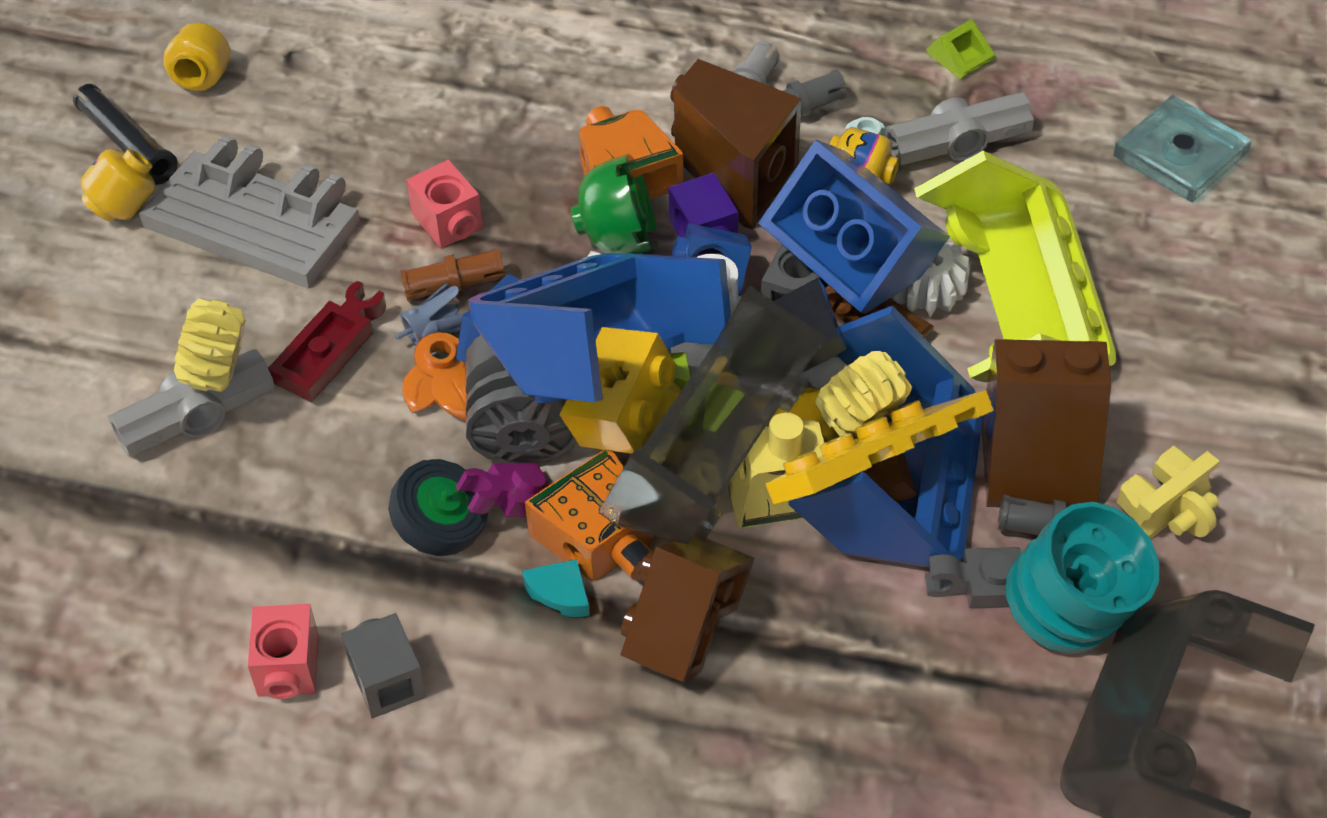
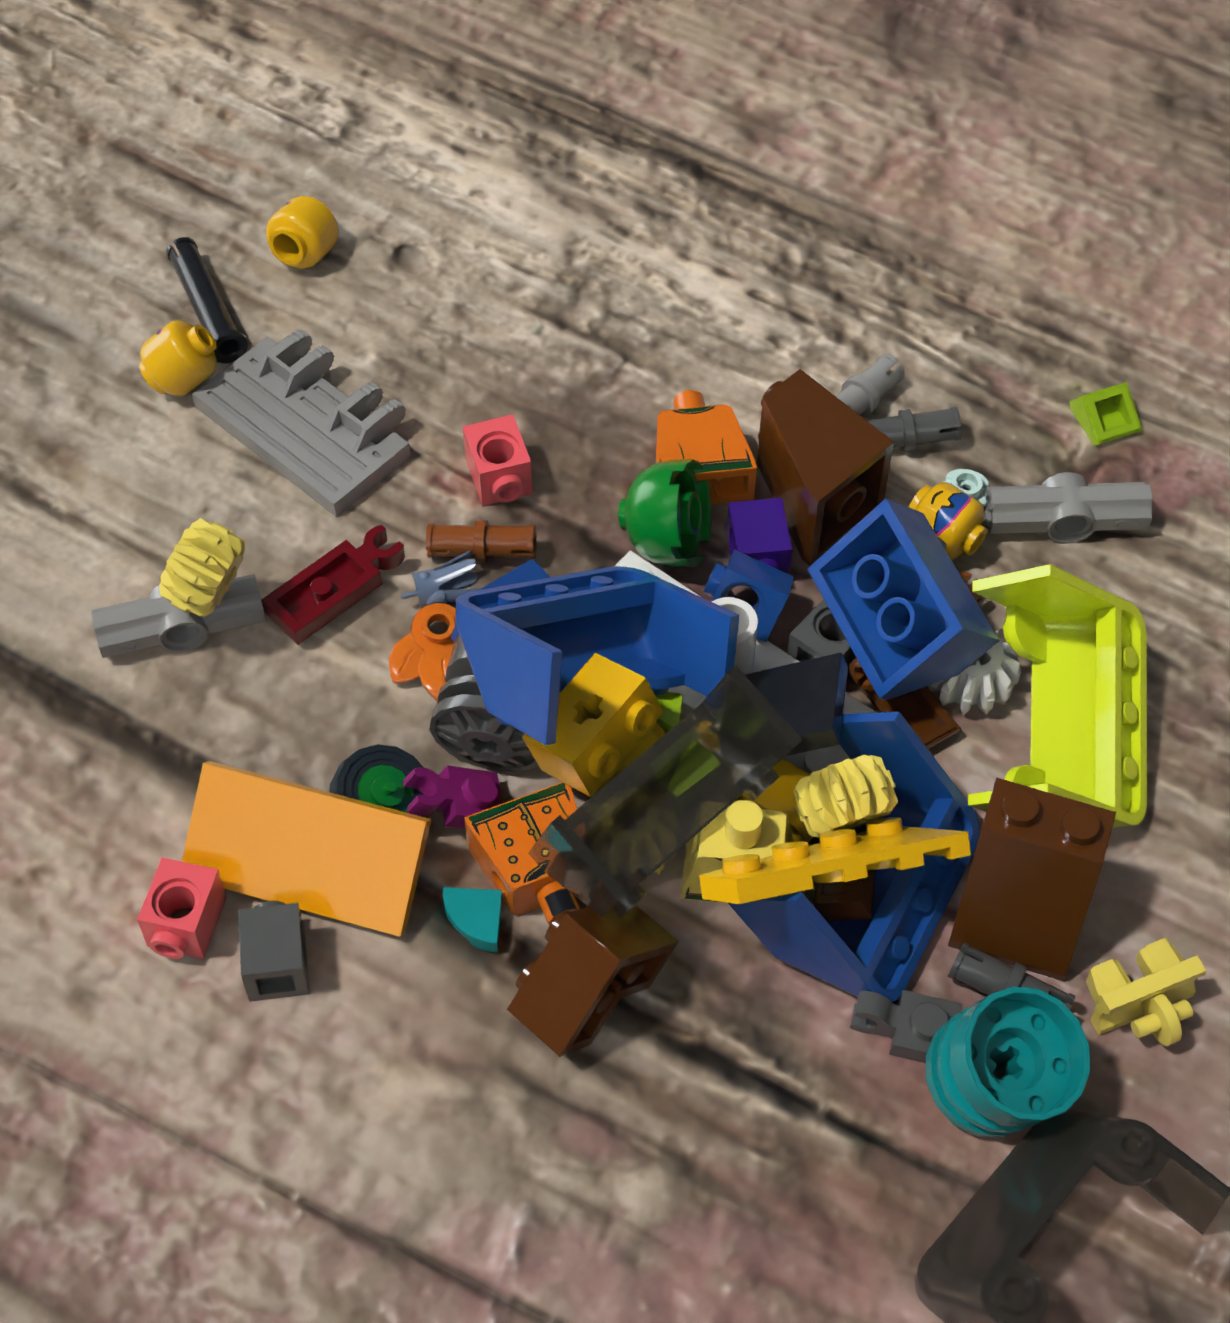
camera: 15 degrees right, 5 degrees up
none -> light orange tile [182,761,431,937]

